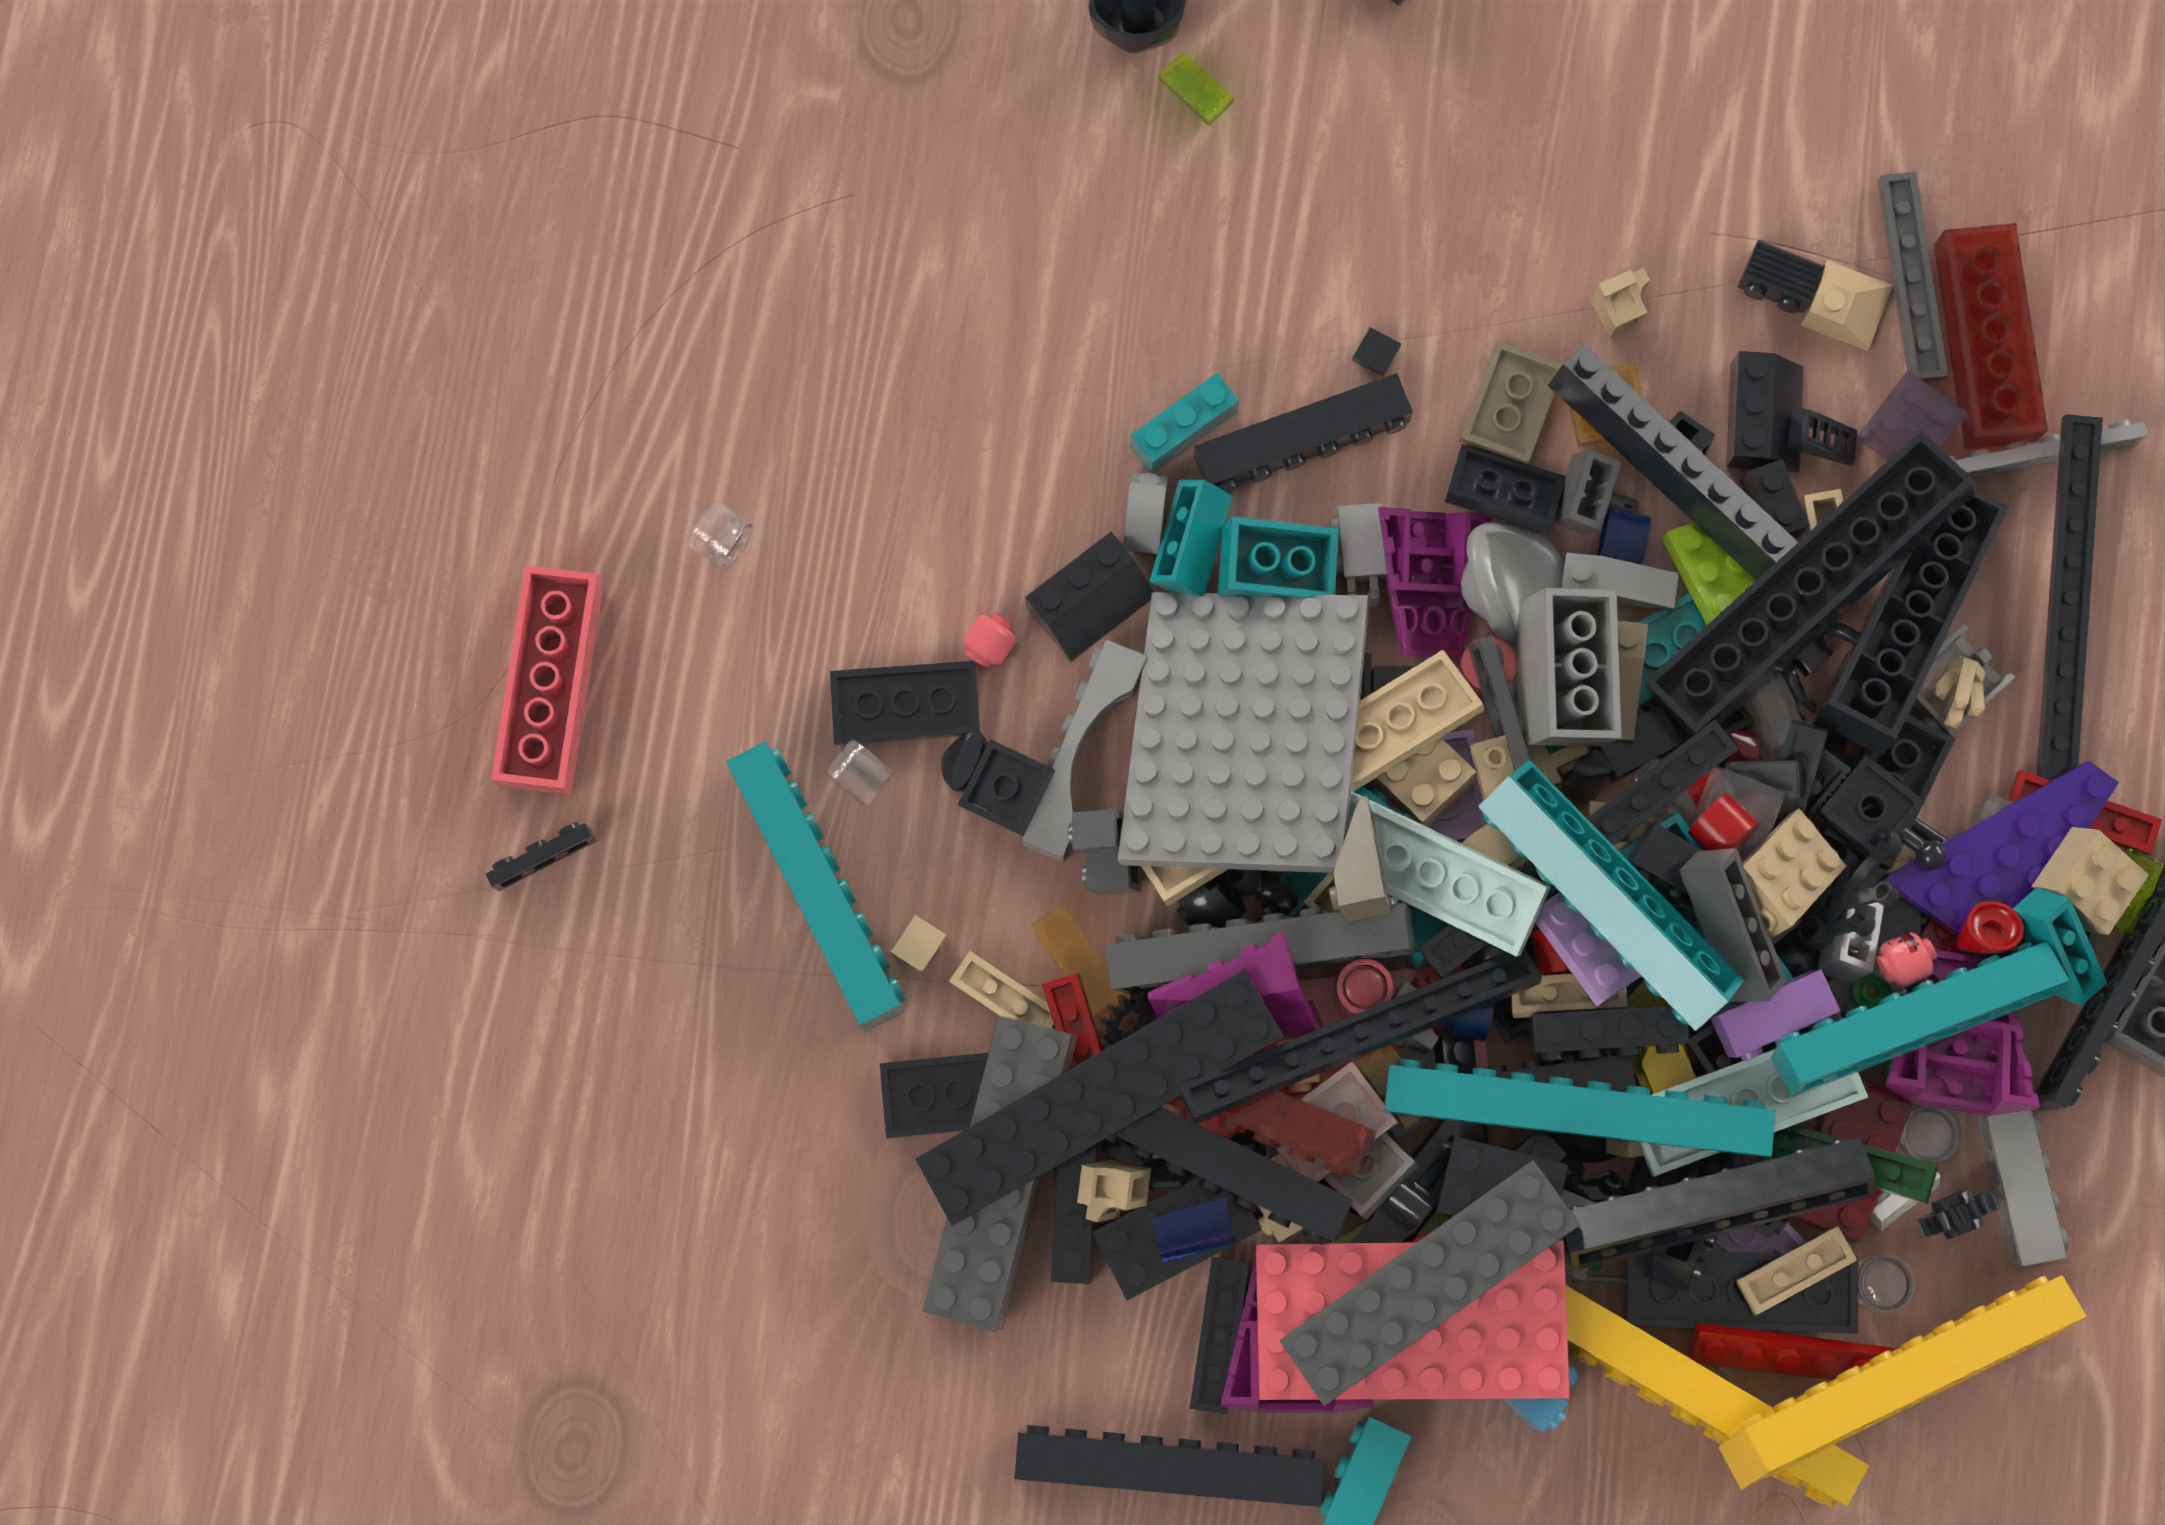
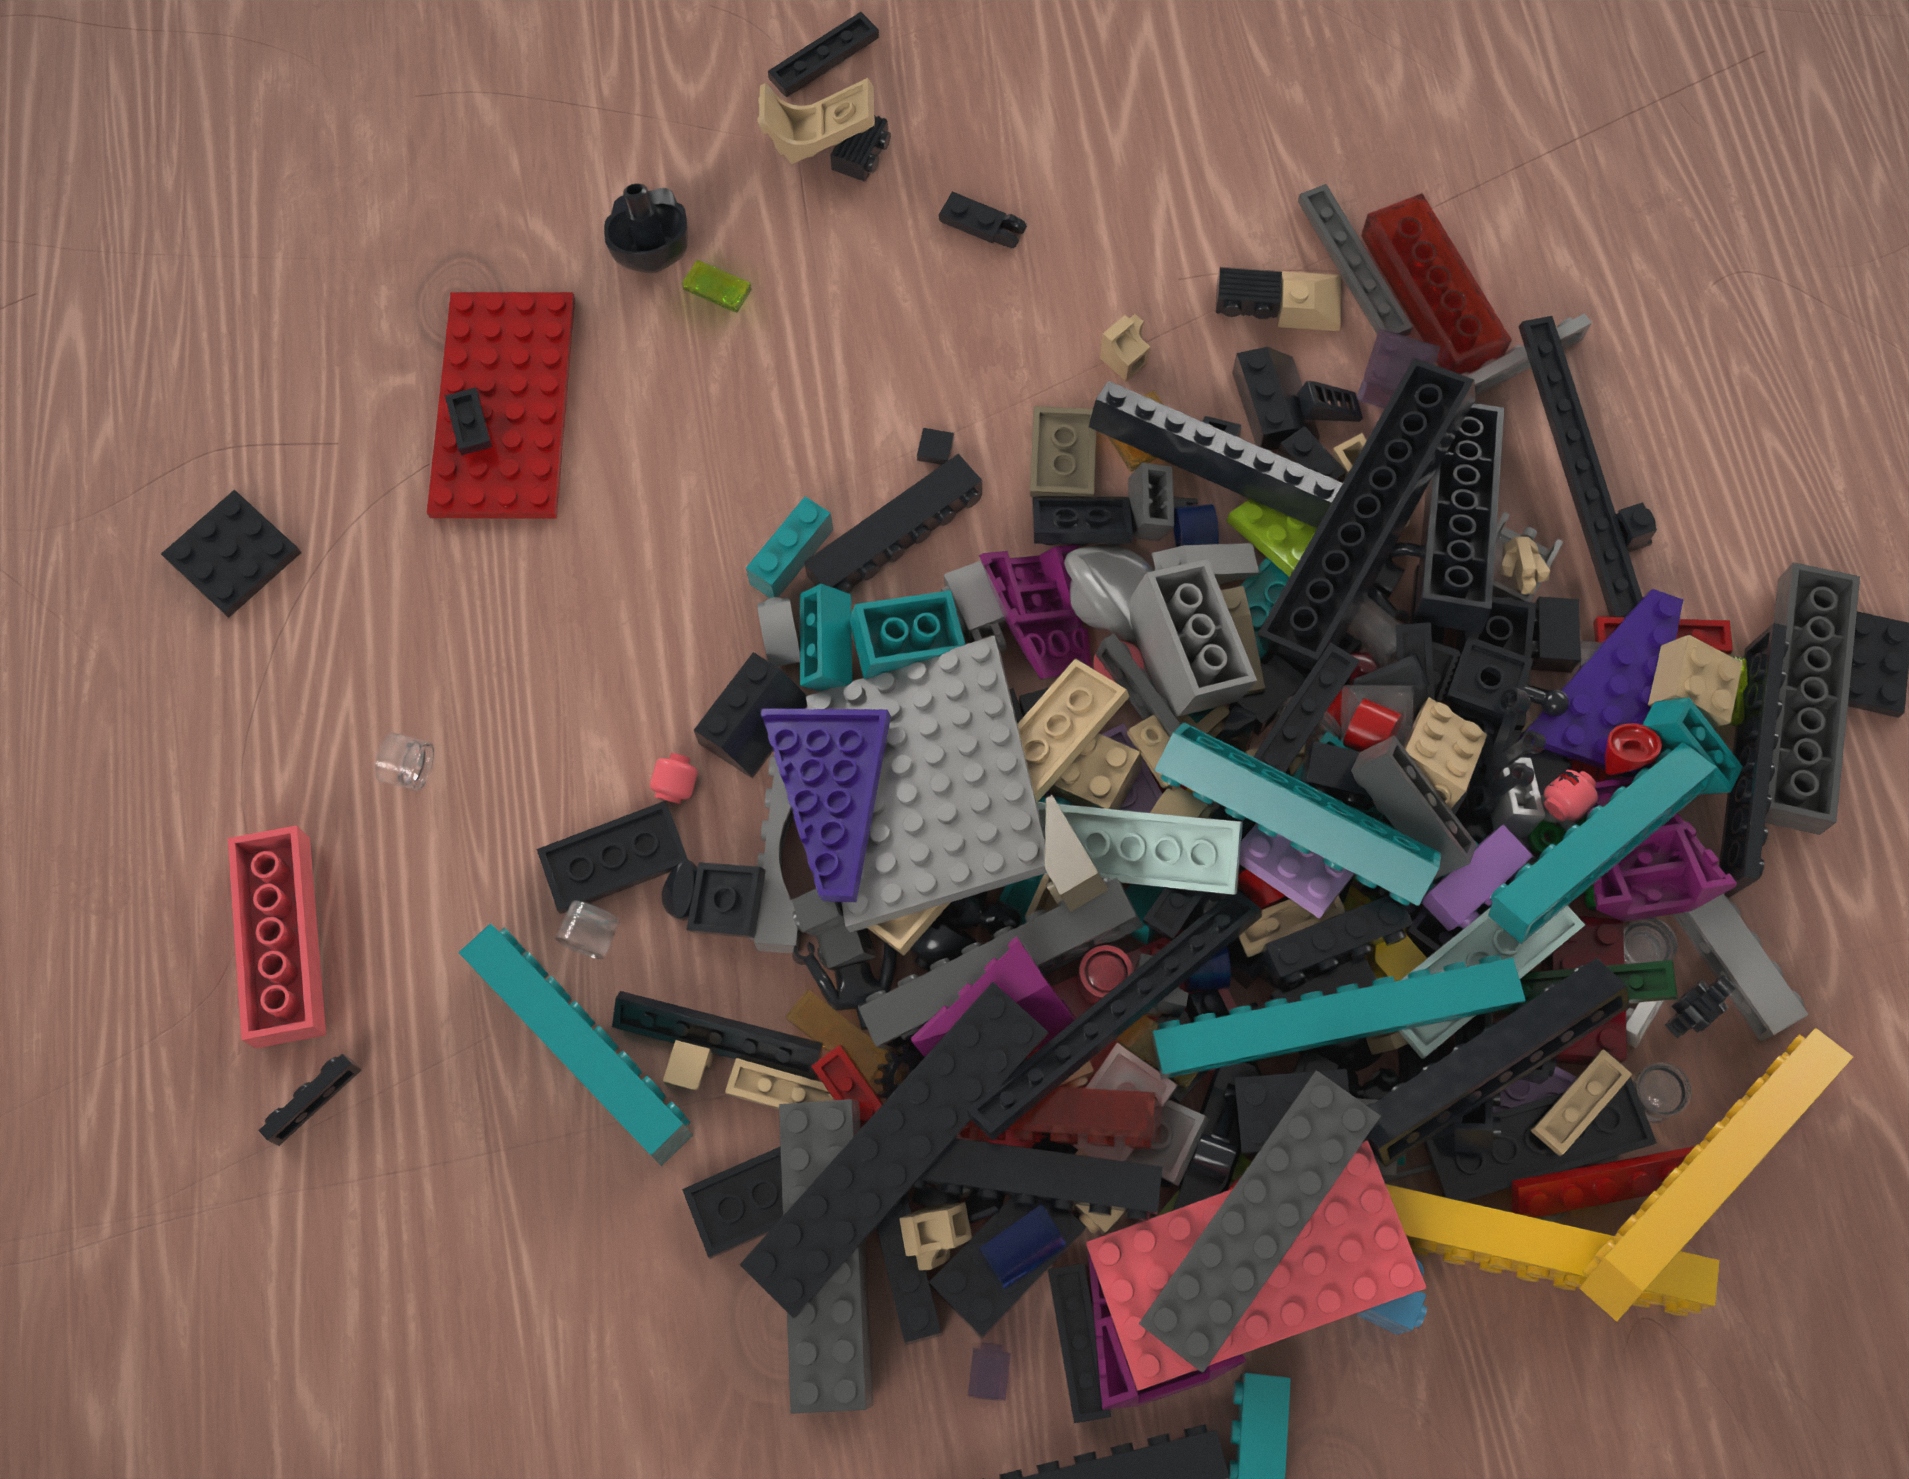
camera: 20 degrees left, 10 degrees down
none -> black plate [161,490,301,618]
none -> red plate [427,292,575,519]
none -> black plate [445,387,492,456]
none -> black plate [612,991,823,1080]
none -> dark purple wing [761,709,891,902]
none -> black piece [792,938,897,1030]
none -> black hinge [939,191,1027,248]
none -> clear purple brick [968,1342,1011,1402]
none -> black brick [1531,596,1580,673]
none -> black brick [1616,502,1657,553]

